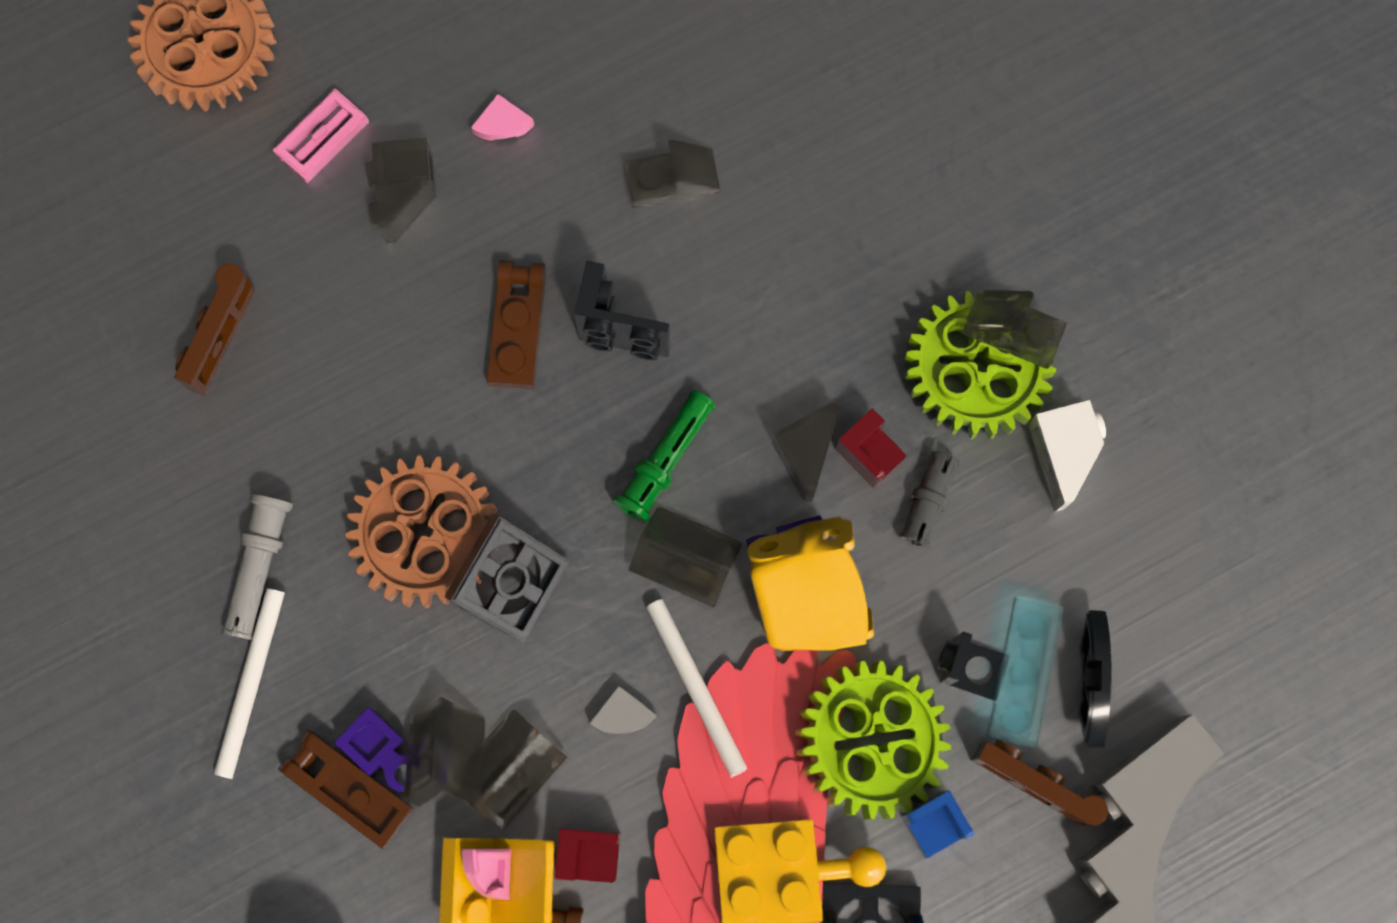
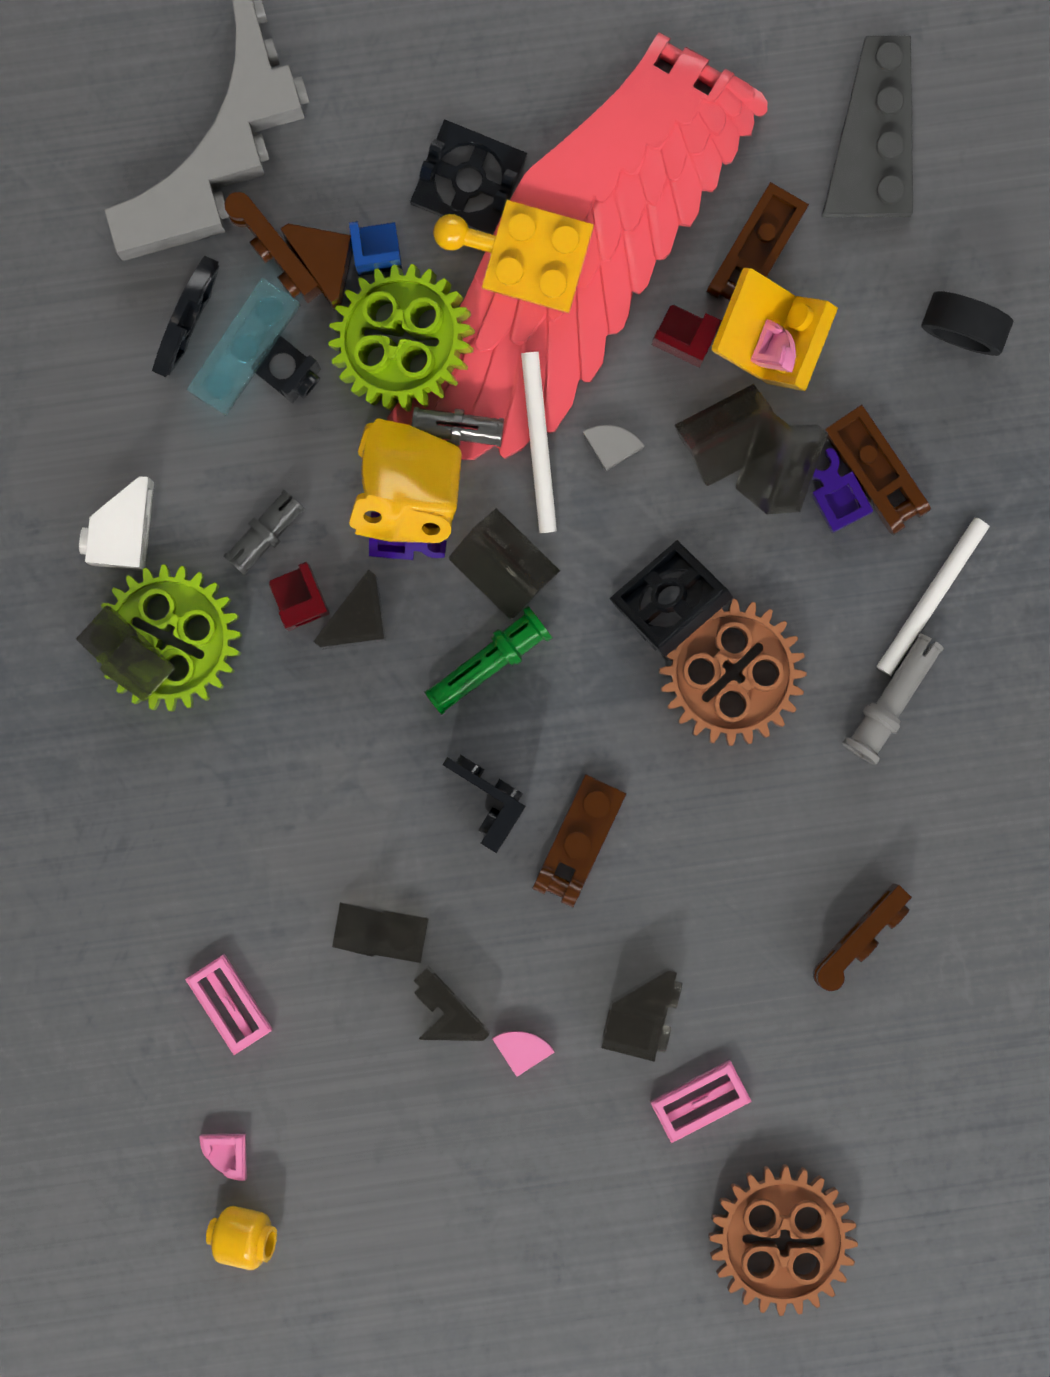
camera: 160 degrees left, 10 degrees up
none -> bright pink tile [185,954,273,1055]
none -> reddish brown slope [281,223,353,310]
none -> dark grey pin [411,407,504,447]
none -> clear smoke slope [414,965,490,1041]

